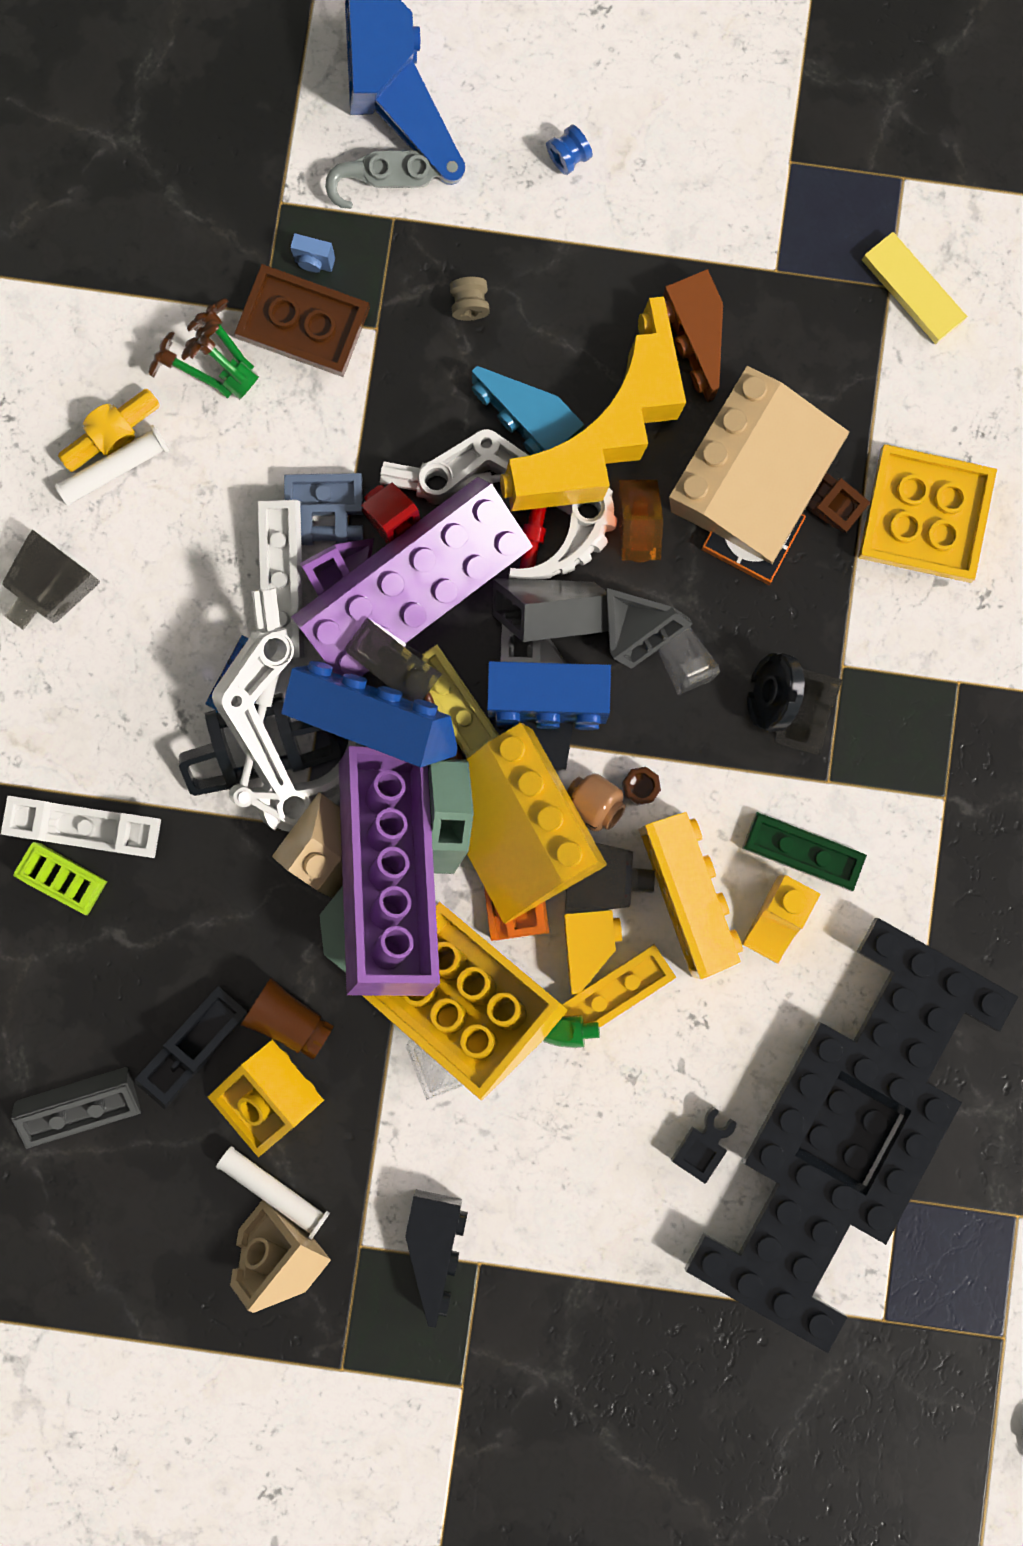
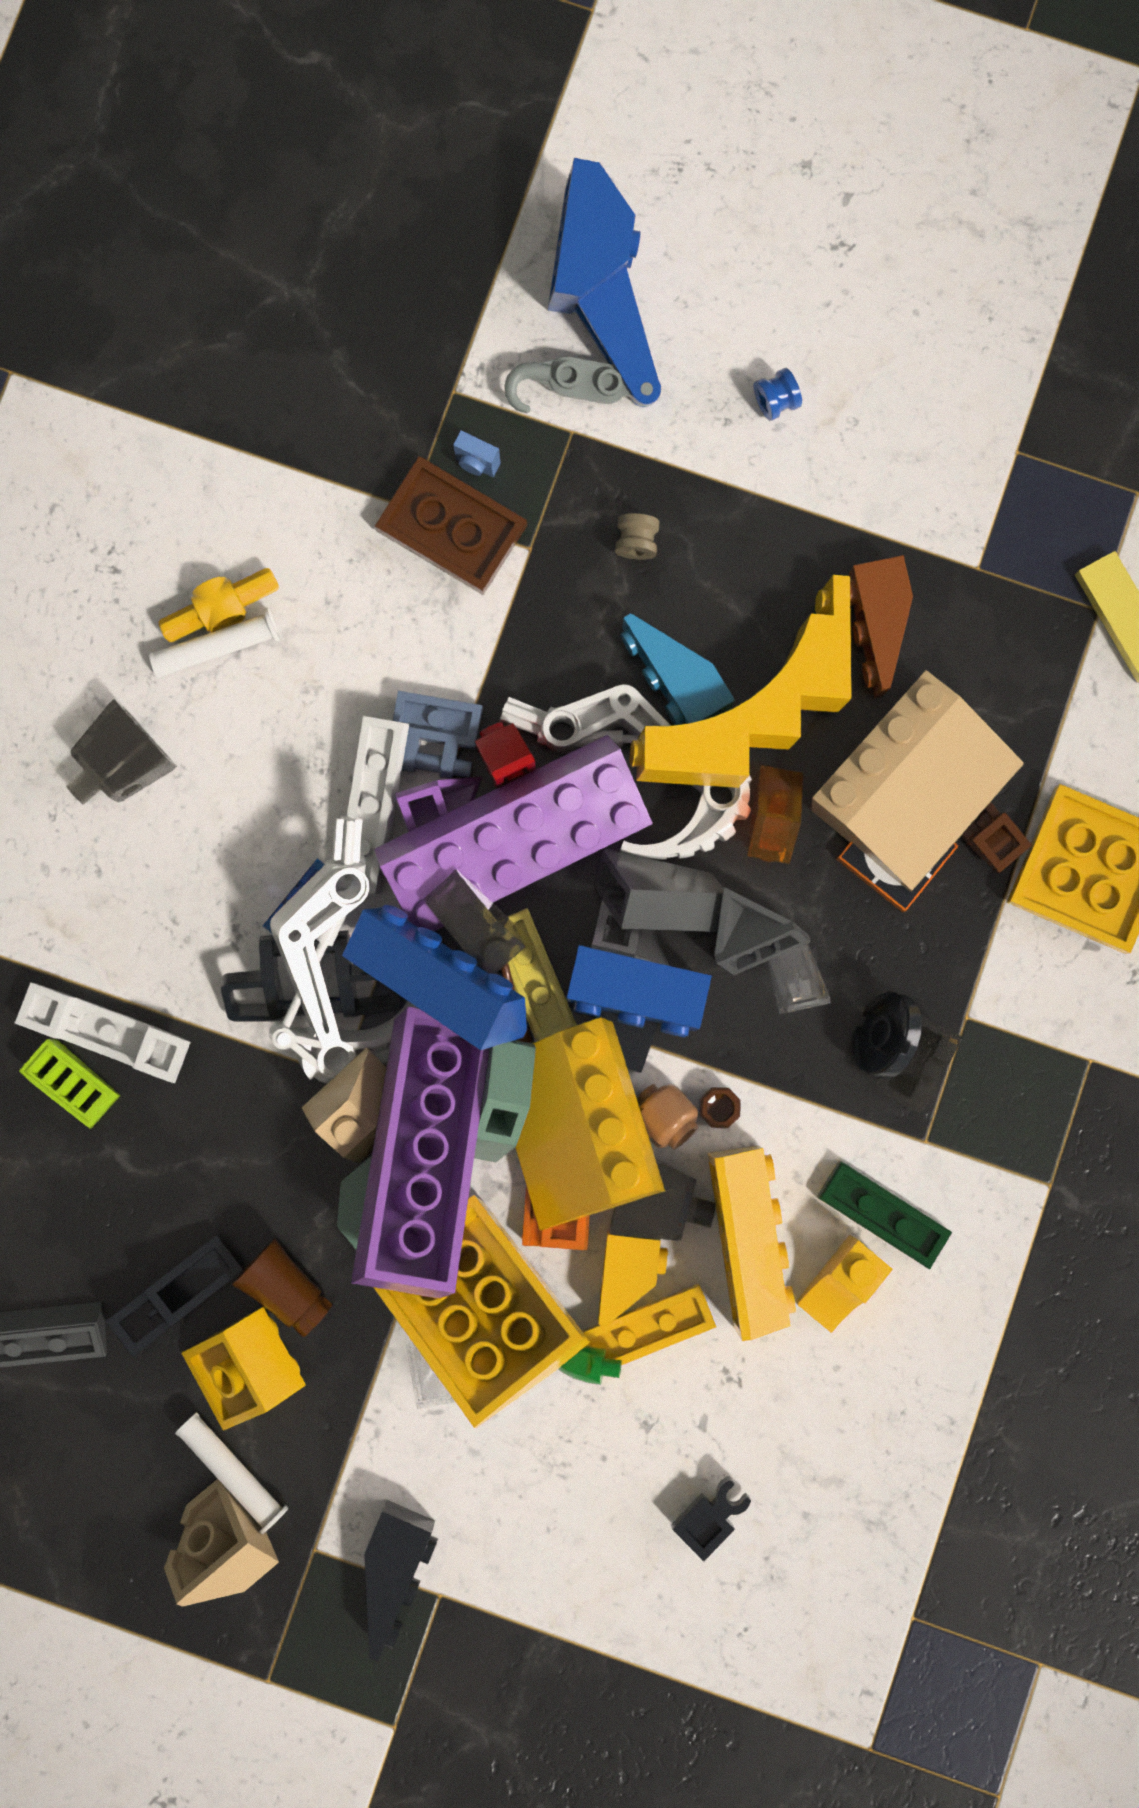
camera: 15 degrees right, 0 degrees up
plant [148,298,259,400] -> none
red bar [519,507,547,569] -> none
black piece [684,918,1018,1353] -> none

